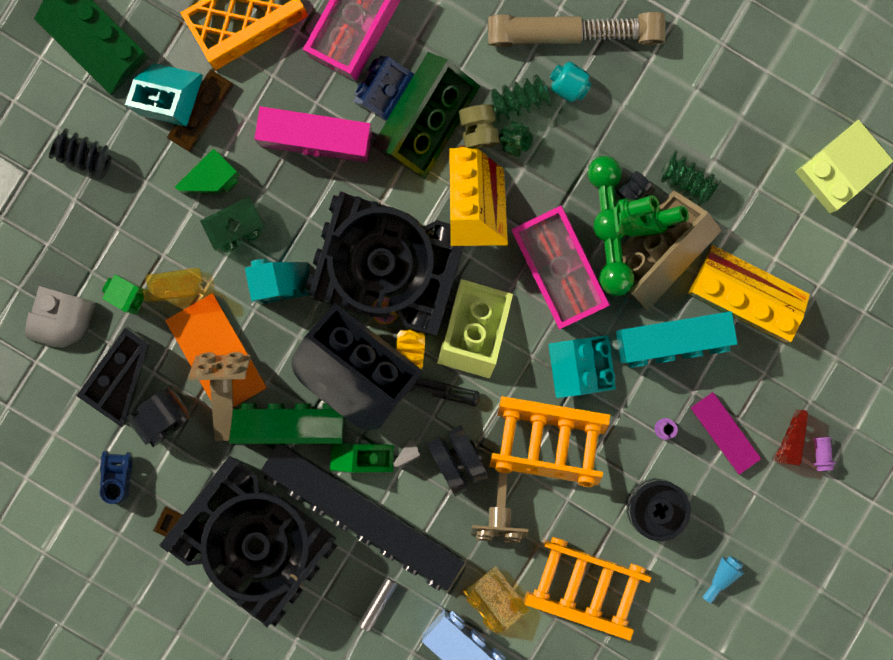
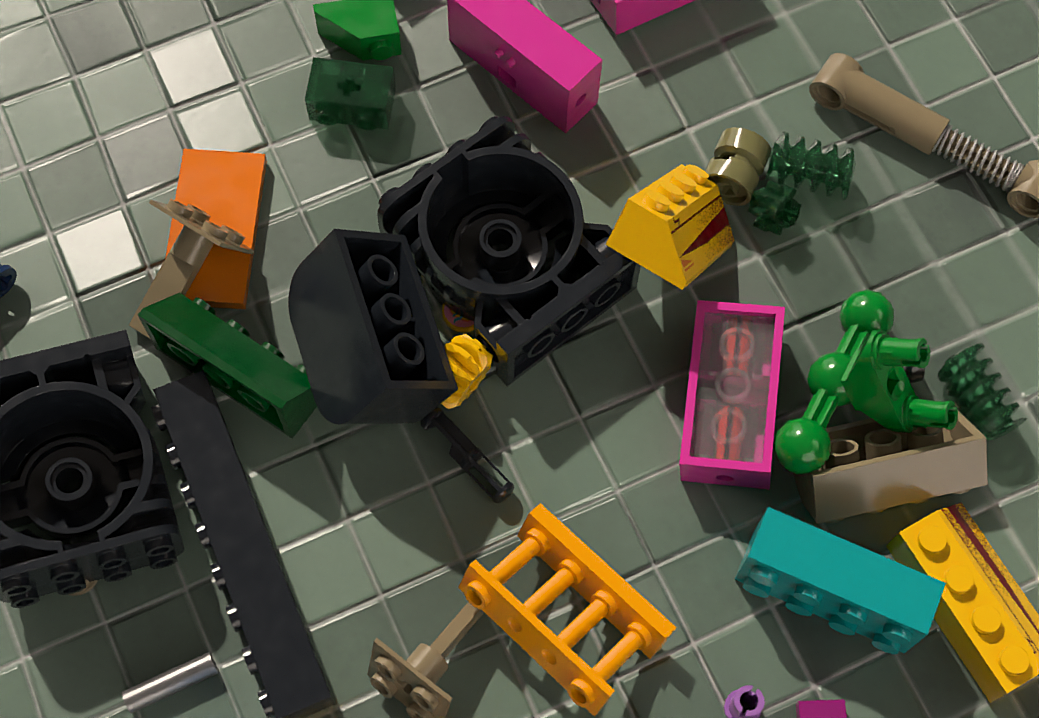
camera: 30 degrees right, 20 degrees down
light grey brick [25,286,96,348] -> none
black wedge [76,327,151,428] -> none
slope [102,274,149,315] -> none
black brick [125,385,190,448] -> none
clear yellow bracket [143,268,204,303] -> none
teal wedge [245,258,310,305] -> none
green slope [330,443,394,472] -> none
dark blue bracket [353,56,414,121] -> none
dark green slope [372,52,481,179] -> none
light grey slope [394,439,421,468] -> none
black wheel [427,425,489,497] -> none
yellowish green slope [437,279,513,379] -> none
teal slope [548,335,616,398] -> none
teal head [549,62,592,103] -> none

